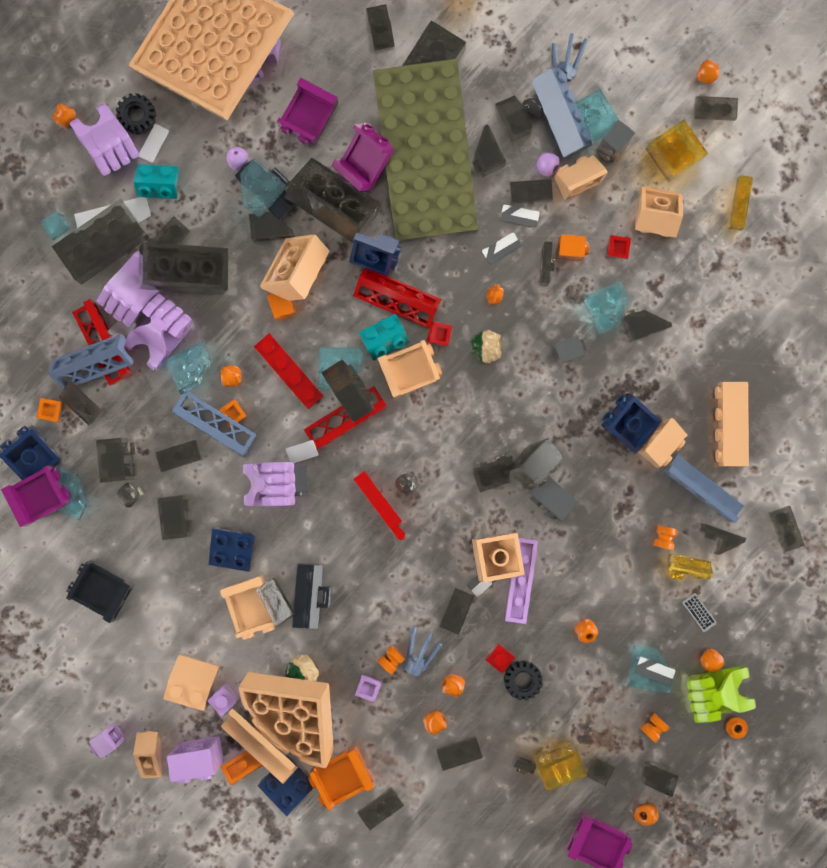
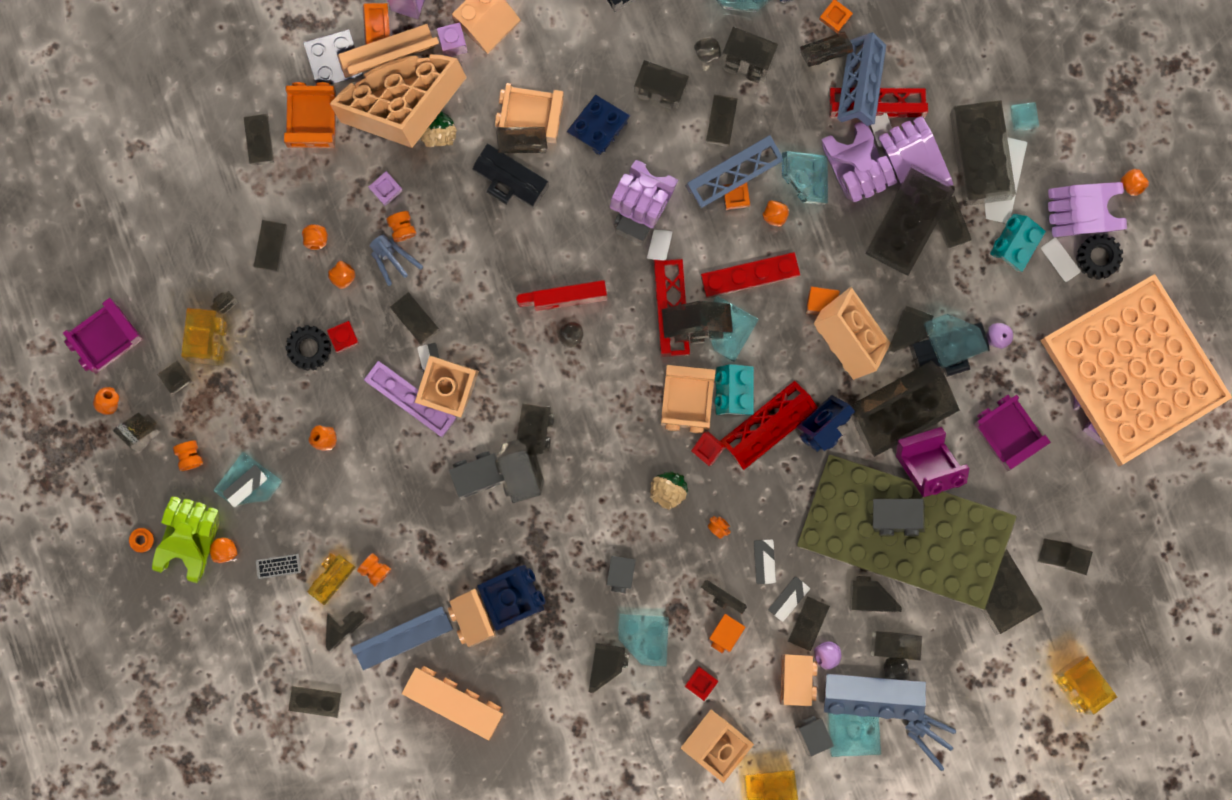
camera: 115 degrees right, 5 degrees down
none -> dark grey brick [873,499,925,536]

